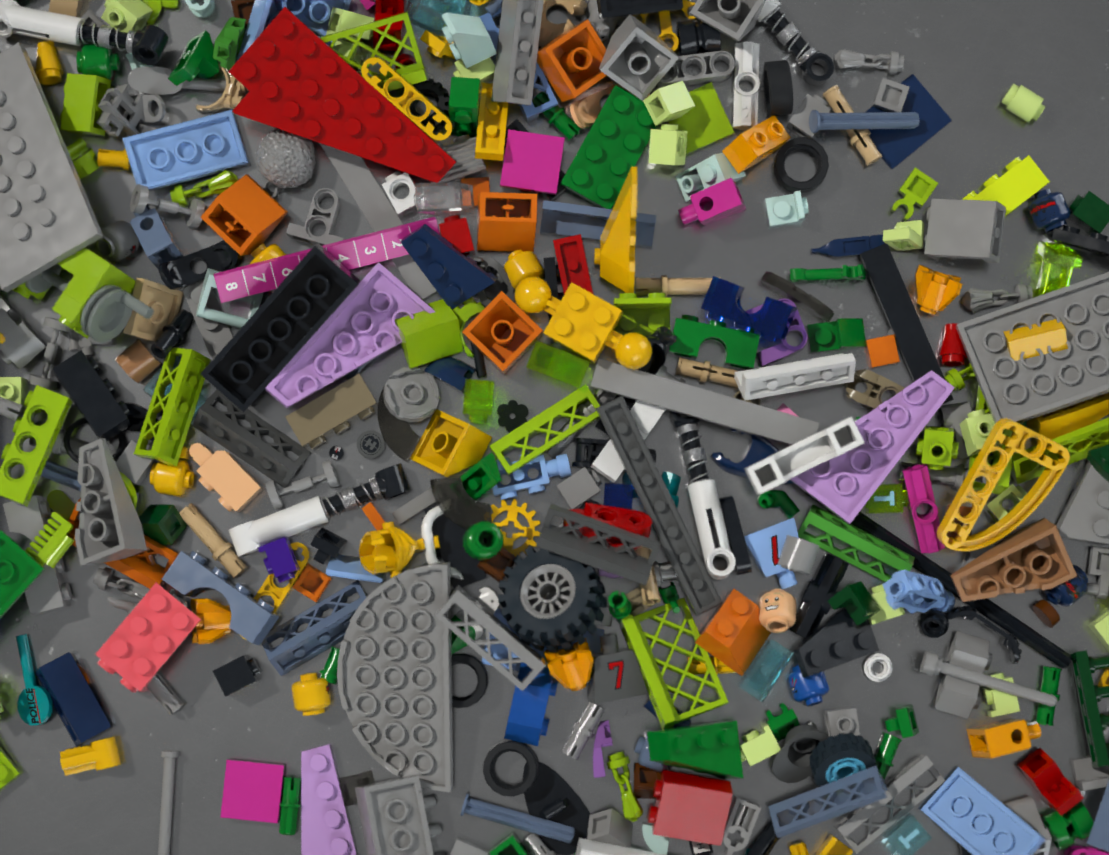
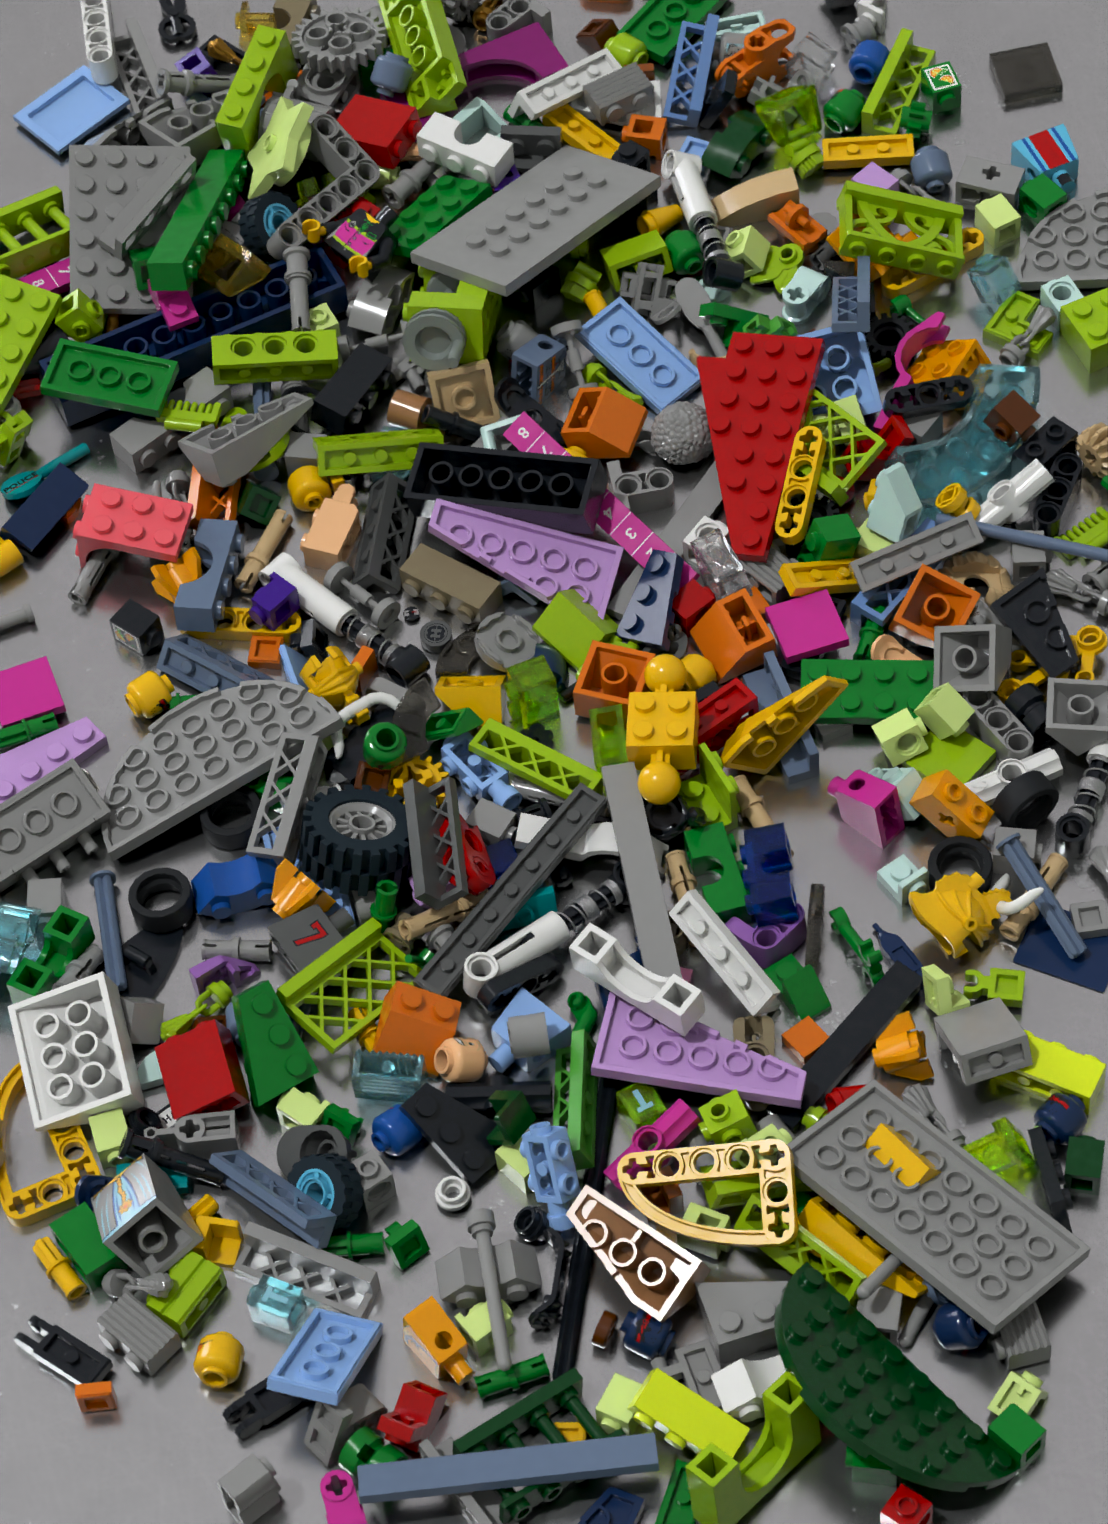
camera: 65 degrees right, 30 degrees down
none -> yellow helmet [908,872,1044,959]

